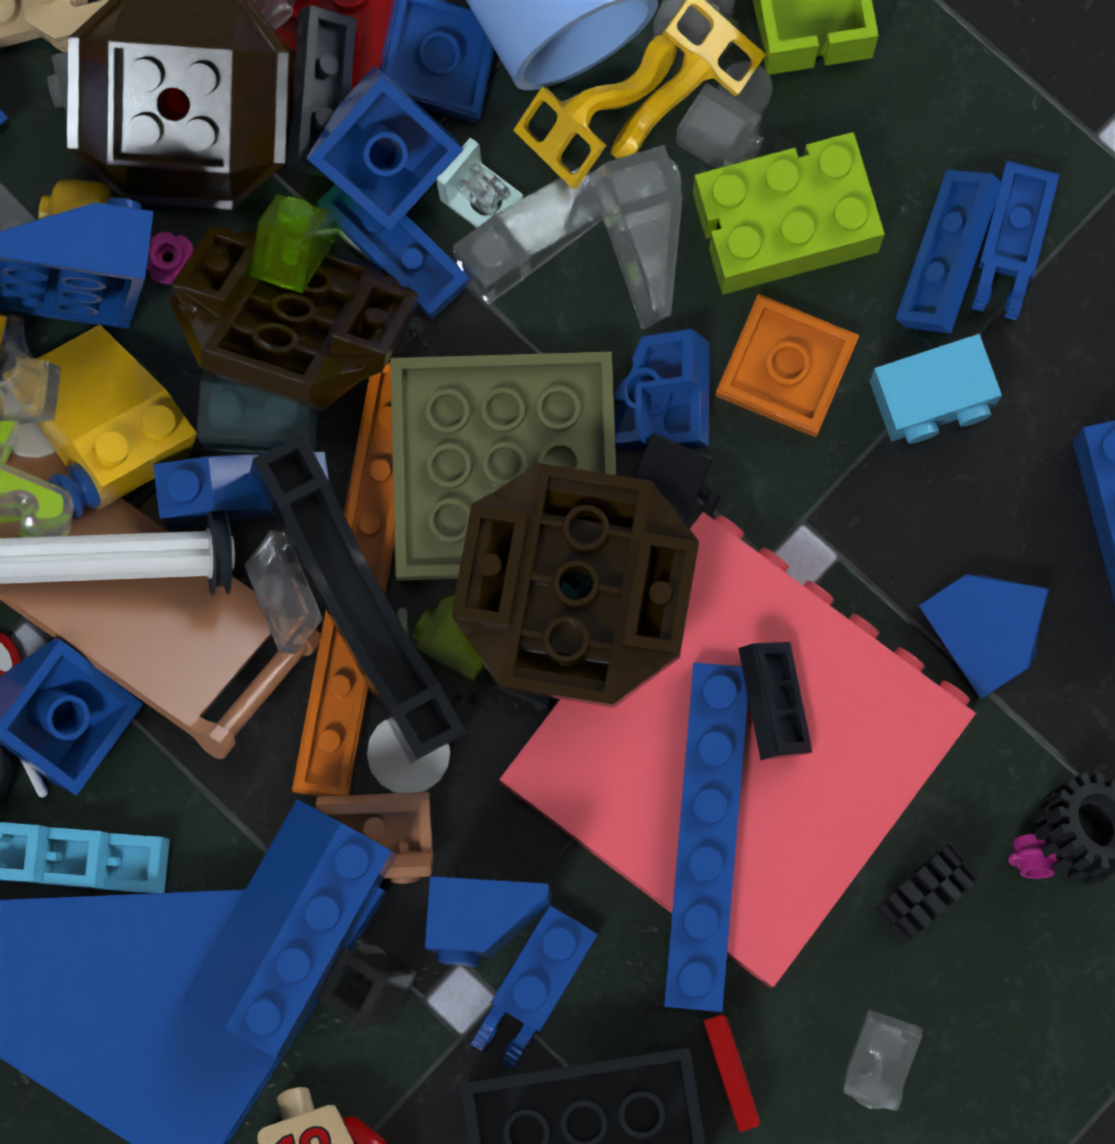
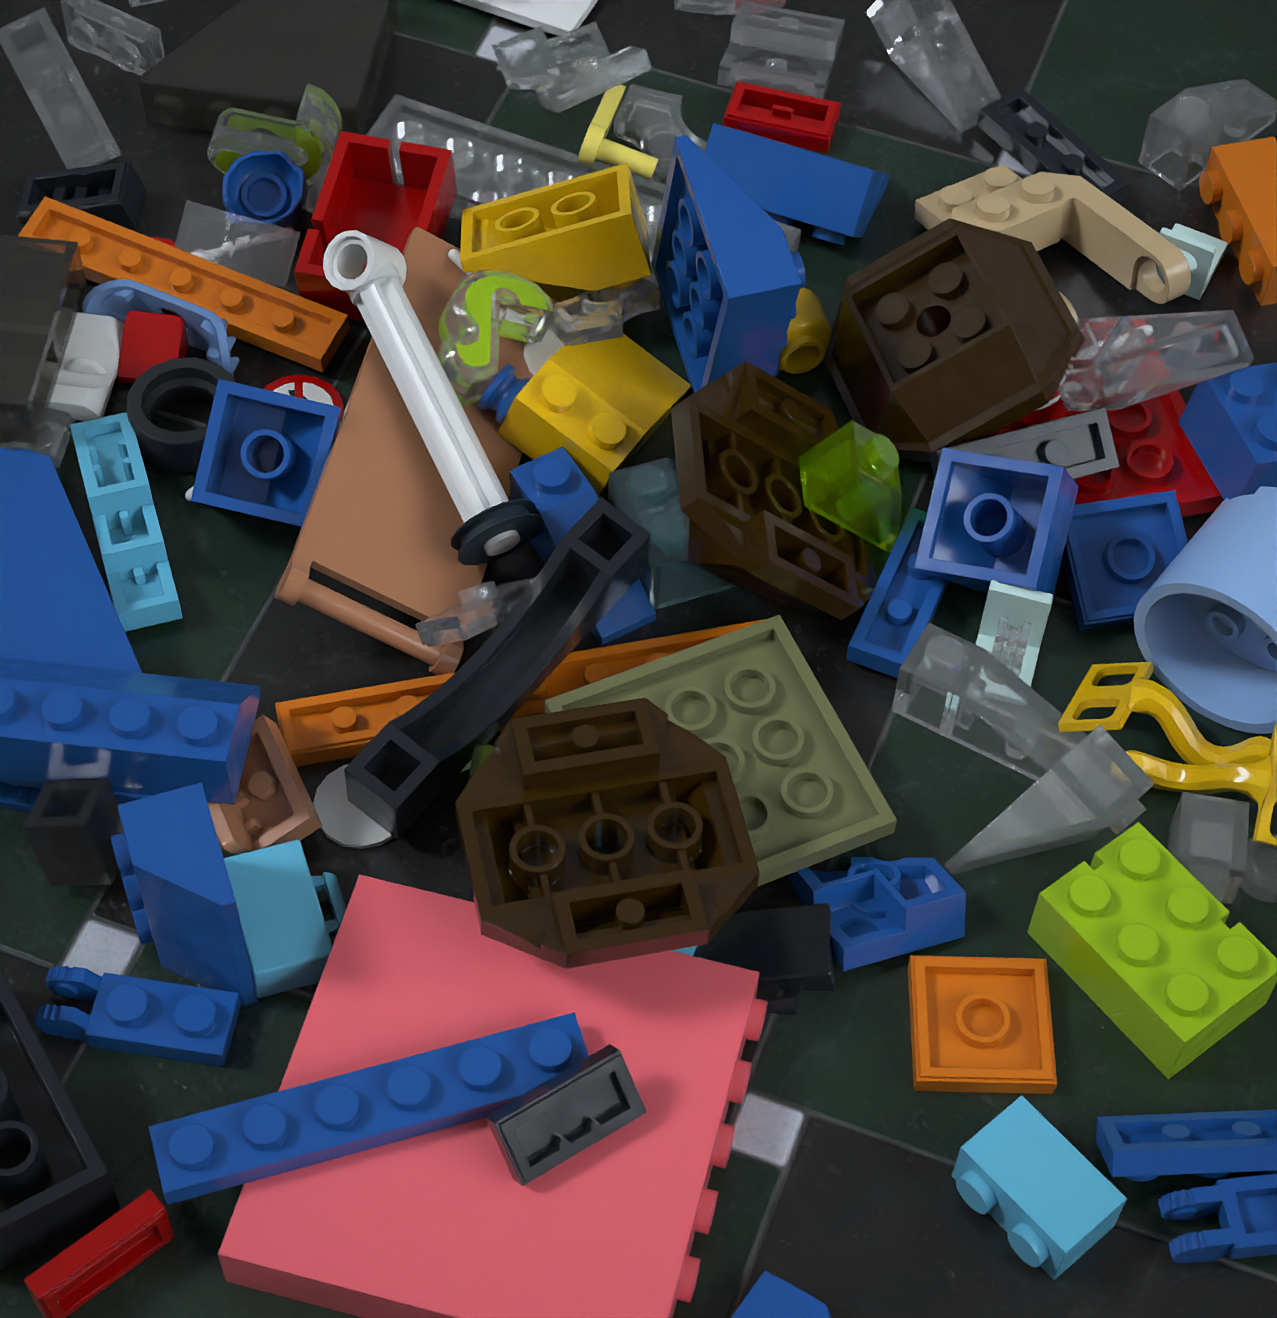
camera: 60 degrees right, 25 degrees down
none -> medium azure piece [224,840,347,998]

